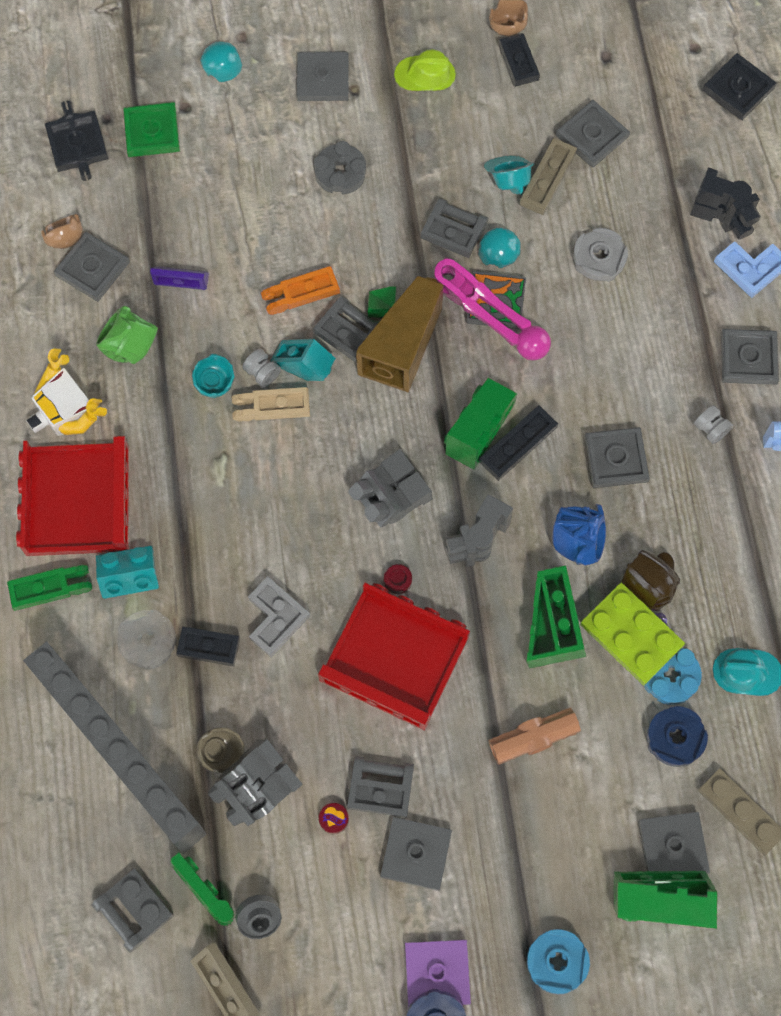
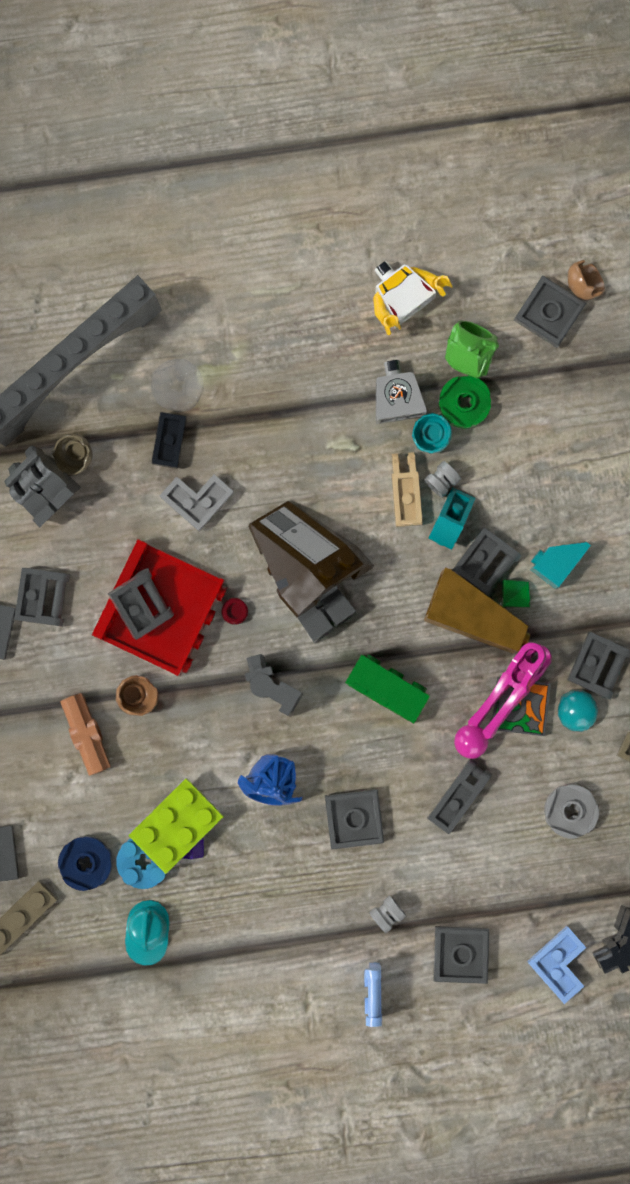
camera: 90 degrees right, 15 degrees up
green hinge [7,565,92,611] -> none
red panel [16,436,129,556] -> none
teal bracket [96,545,159,599] -> none
dark purple slope [150,267,209,290] -> none
orange hinge [261,266,340,315] -> none
dark red tile [319,803,349,835] -> none
black plate [479,405,559,481] -> none
green wedge [526,565,587,669] -> none
dark brown piece [621,550,680,611] -> none
none -> dark grey plate [108,568,174,640]
none -> medium nougat hair [116,675,158,716]
none -> dark brown wedge [248,501,374,618]
none -> light grey torso [375,360,427,424]
none -> dark grey plate [427,759,492,834]
none -> green plate [438,376,491,430]
none -> teal slope [530,542,591,589]

